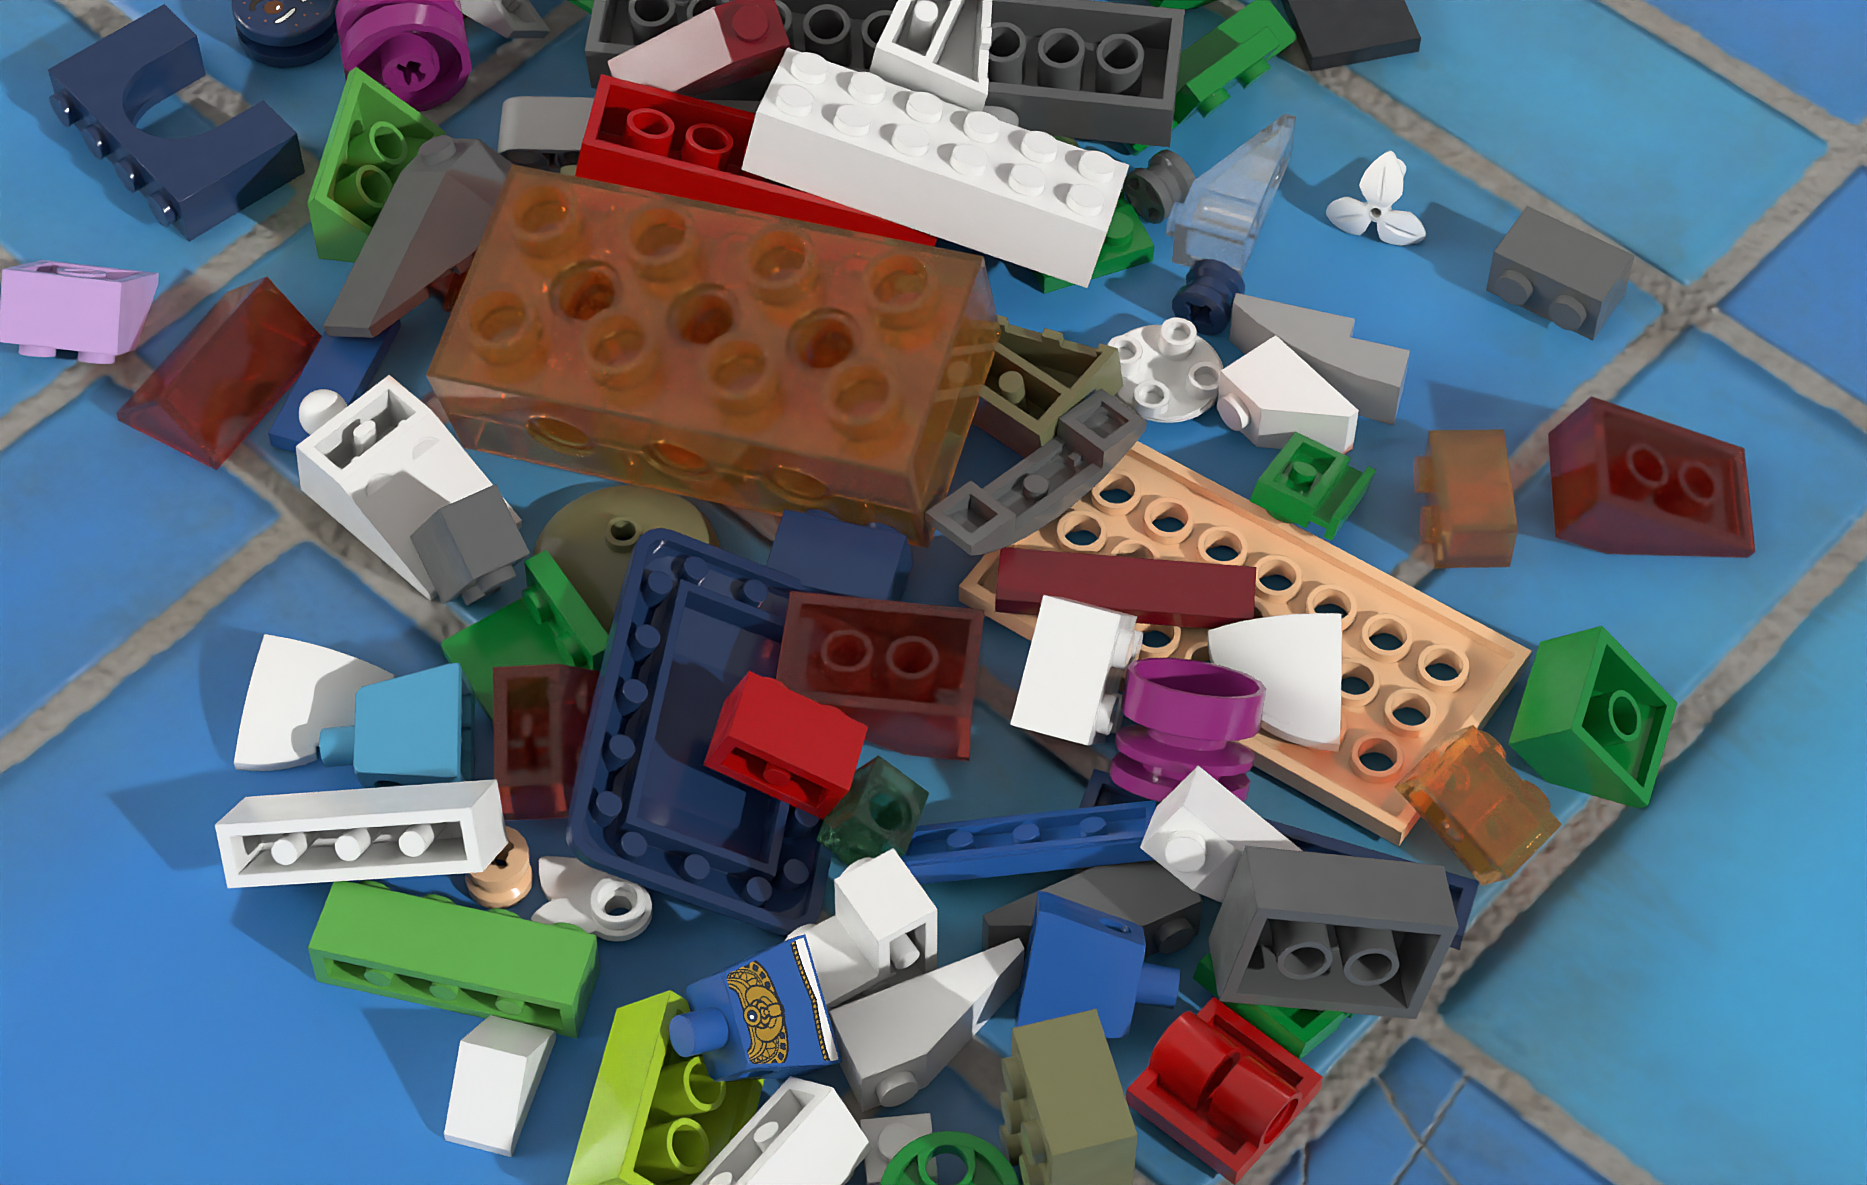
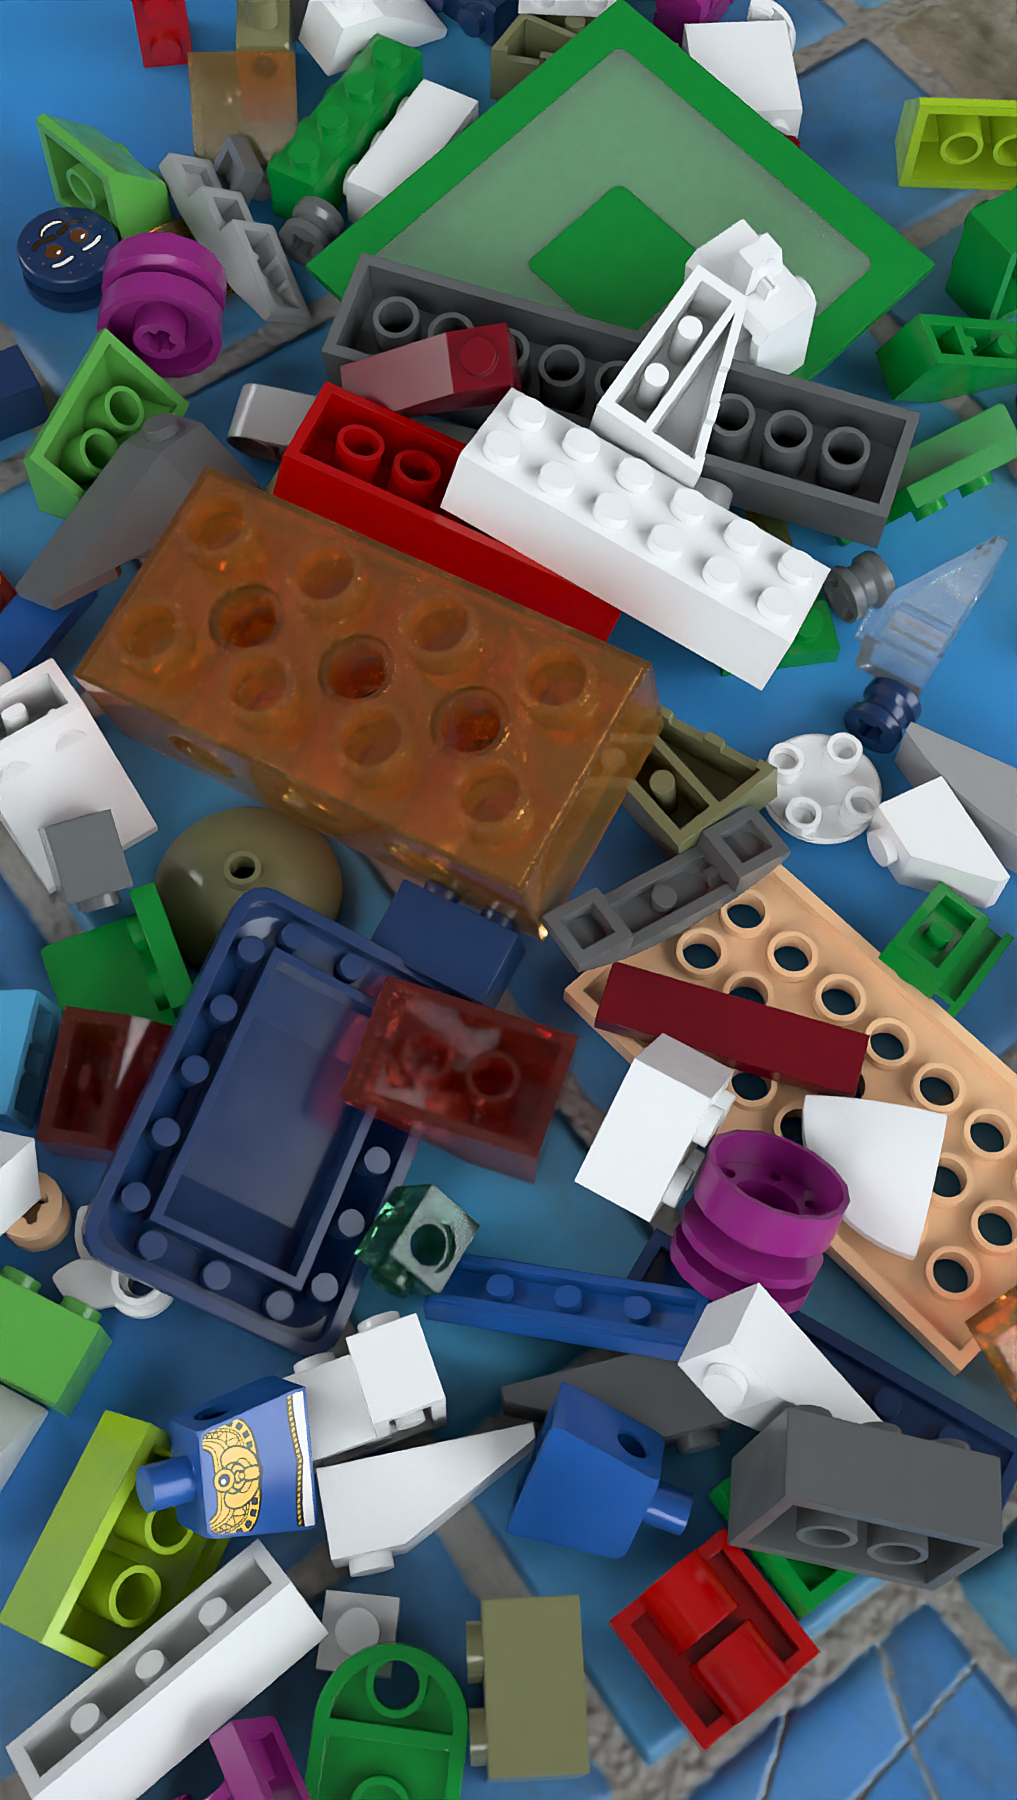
camera: 10 degrees right, 10 degrees up
red brick [704,671,868,819] -> none

